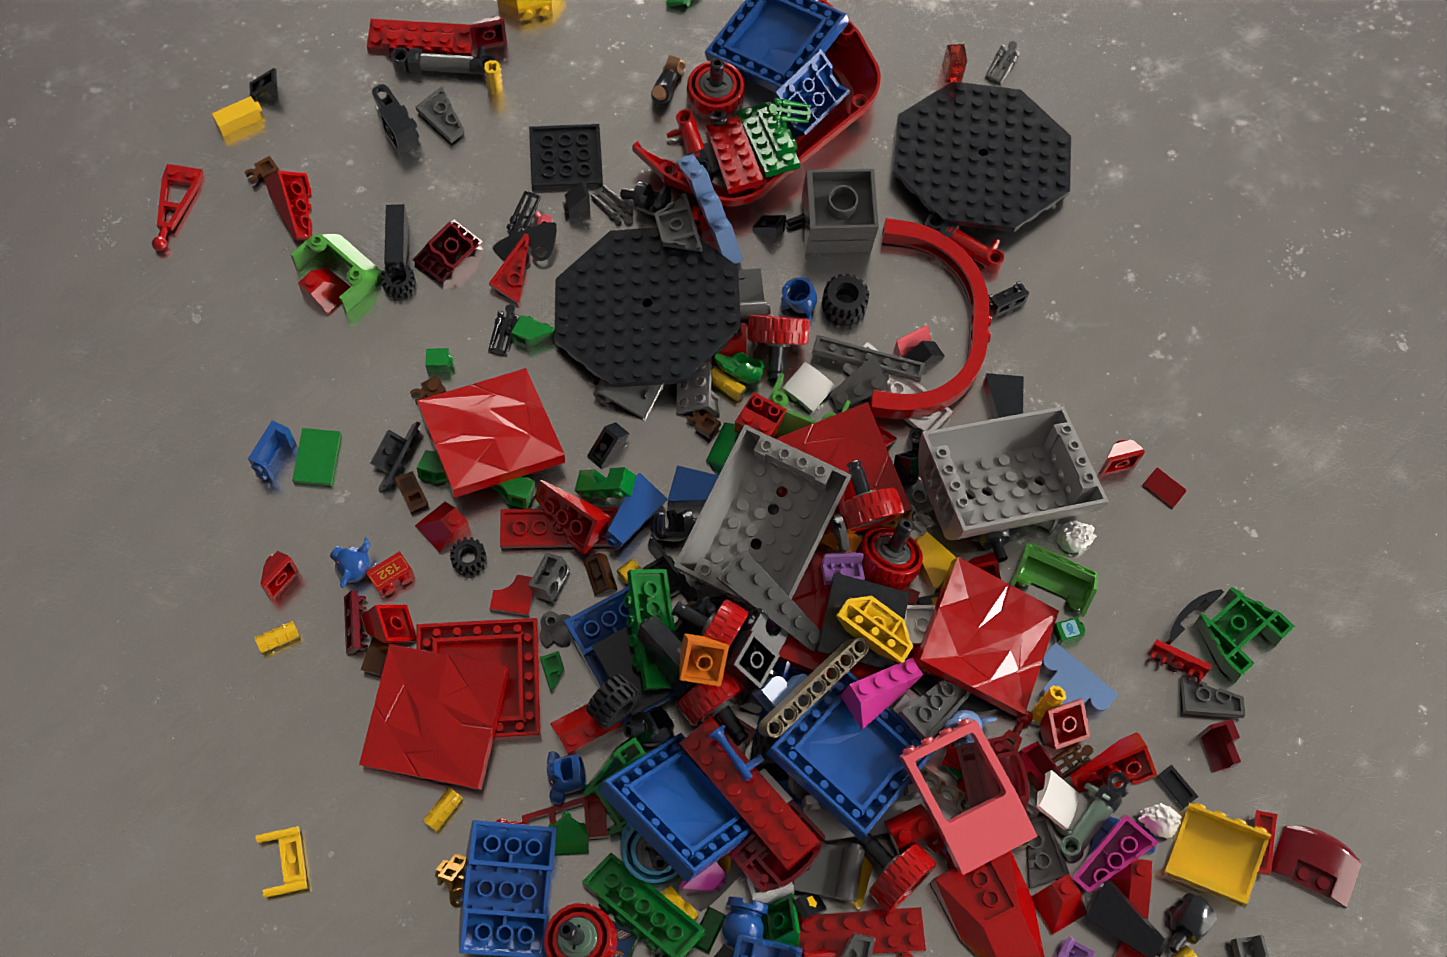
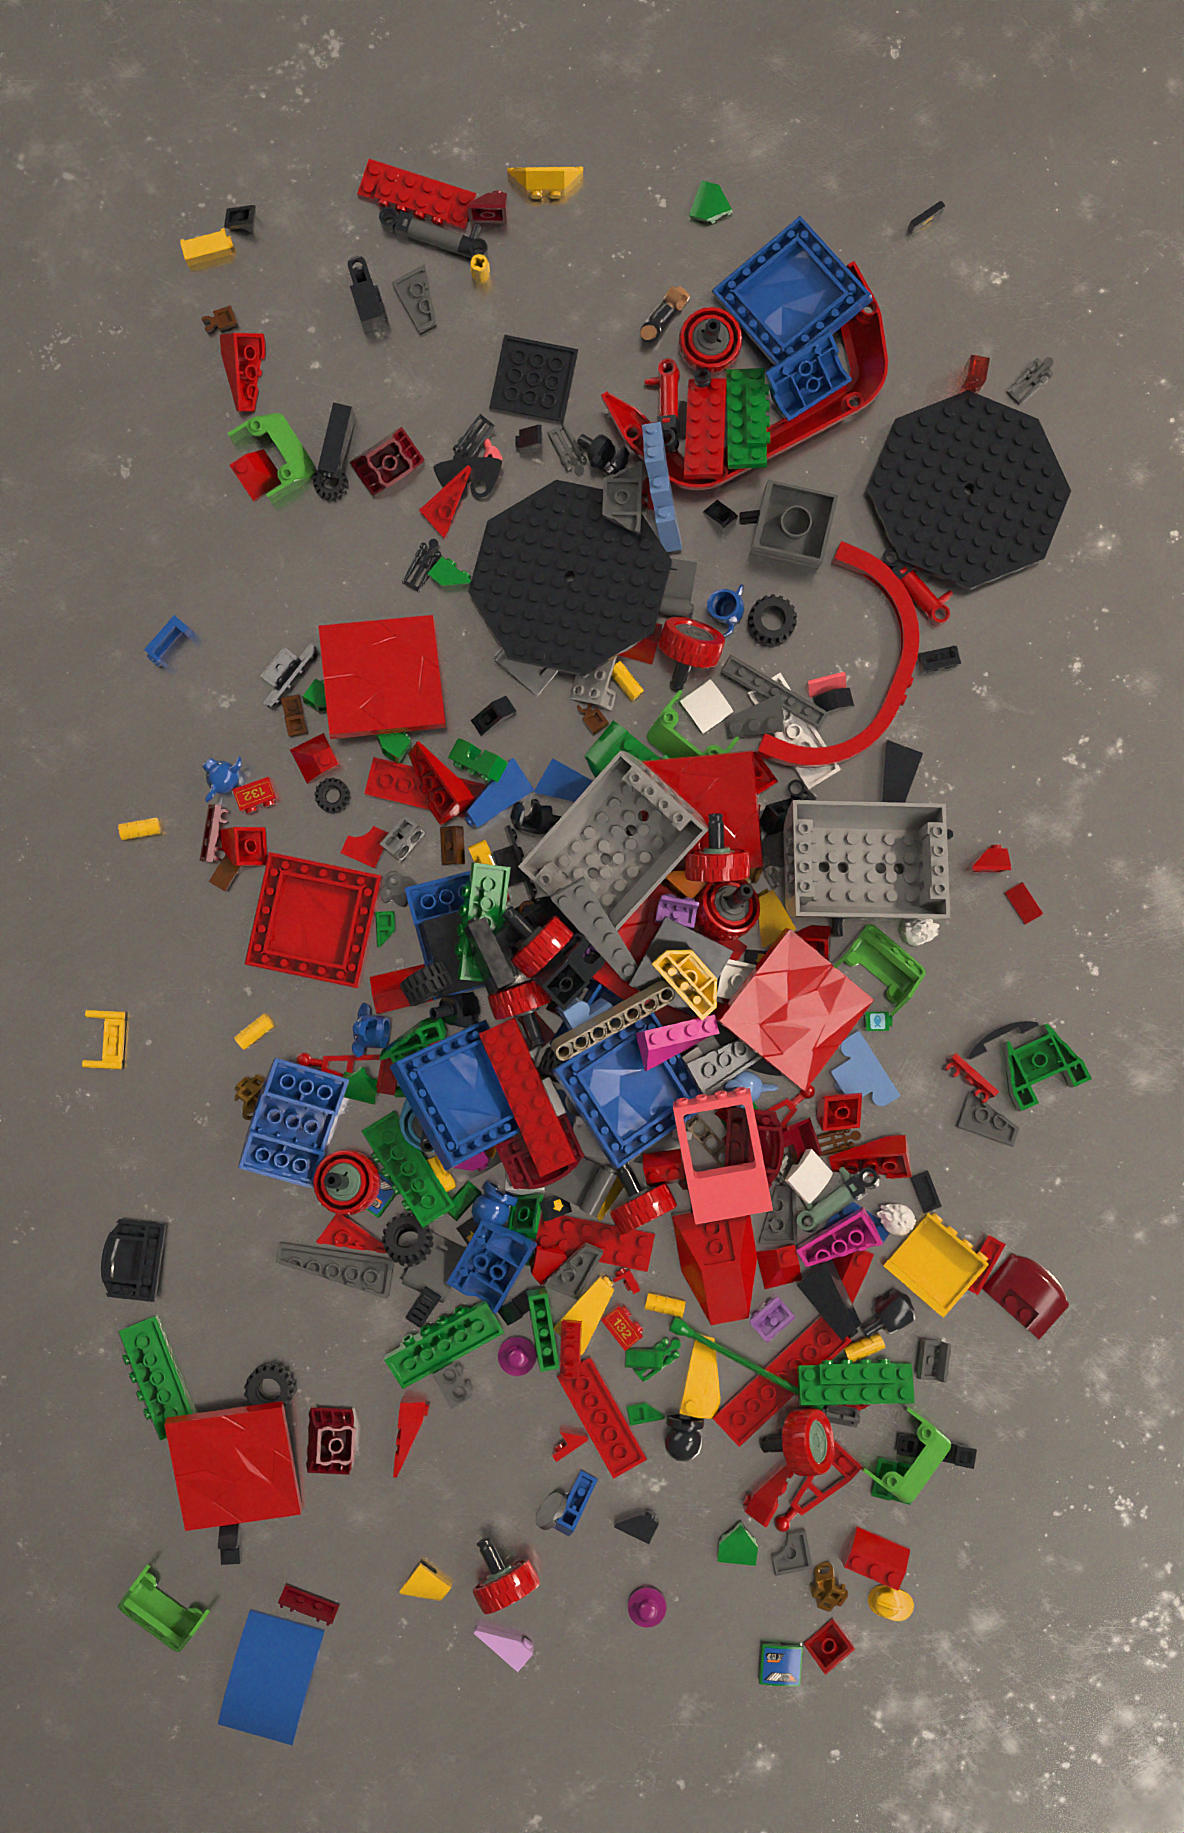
camera: 20 degrees right, 20 degrees up
red plate [152,164,204,251] -> none
red slope [260,551,299,601] -> none
green tile [292,428,341,487] -> none
red tile [359,644,510,790] -> none
reddish brown plate [410,375,446,405] -> none
green brick [425,348,454,374] -> none
orange slope [679,633,729,686] -> none
blue piece [707,725,764,782] -> none
green hair [714,352,764,384] -> none
red slope [734,392,787,438] -> none
green piece [767,98,811,123] -> none
dark grey tile [831,513,850,553] -> none
yellow axle [1031,686,1066,723] -> none
dark red panel [1198,719,1241,772] -> none

